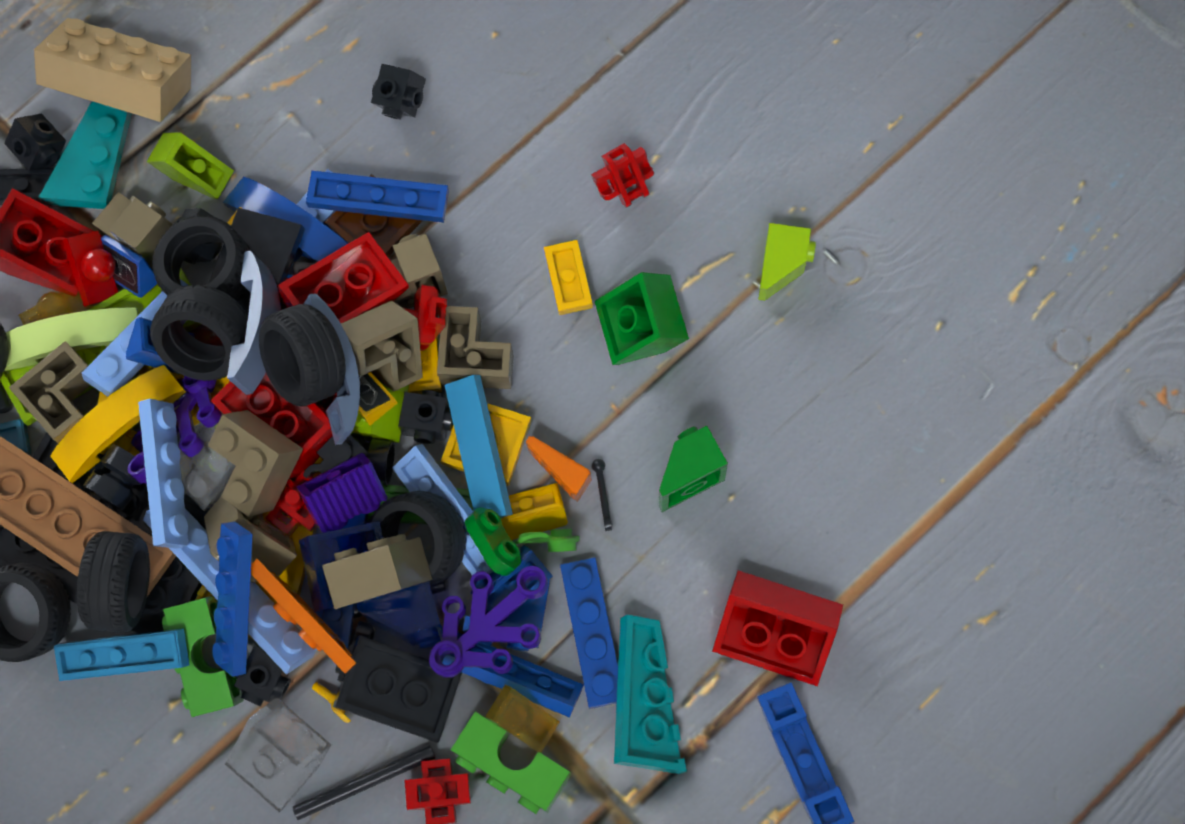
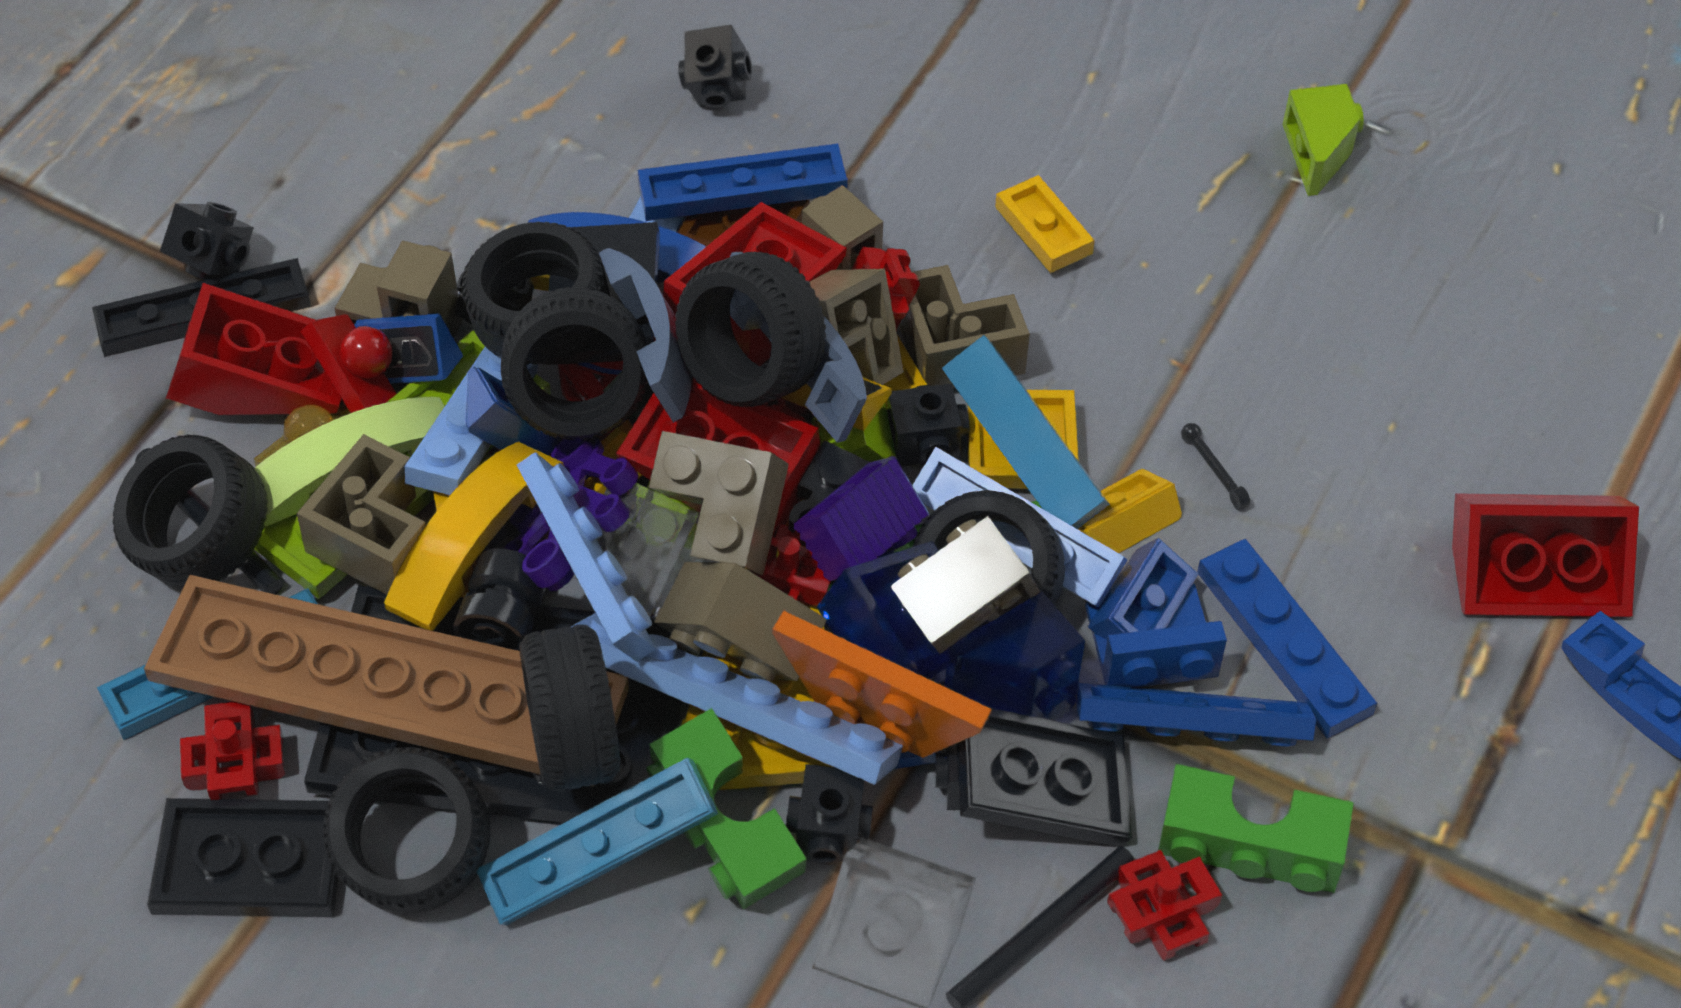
camera: 25 degrees left, 20 degrees down
tan brick [34,18,191,122] -> none
teal wing [38,101,132,209] -> none
lime slope [147,132,234,199] -> none
blue plate [212,521,253,677] -> none
yellow hand [312,682,351,723] -> none
dark purple plant [429,566,548,678] -> none
green plate [465,507,521,576] -> none
clear yellow tile [485,684,560,753] -> none
bright green plate [515,529,580,552] -> none
orange slope [526,436,592,502] -> none
red piece [591,143,654,208] -> none
green slope [594,272,689,365] -> none
teal wing [614,614,687,774] -> none
green slope [659,426,728,512] -> none

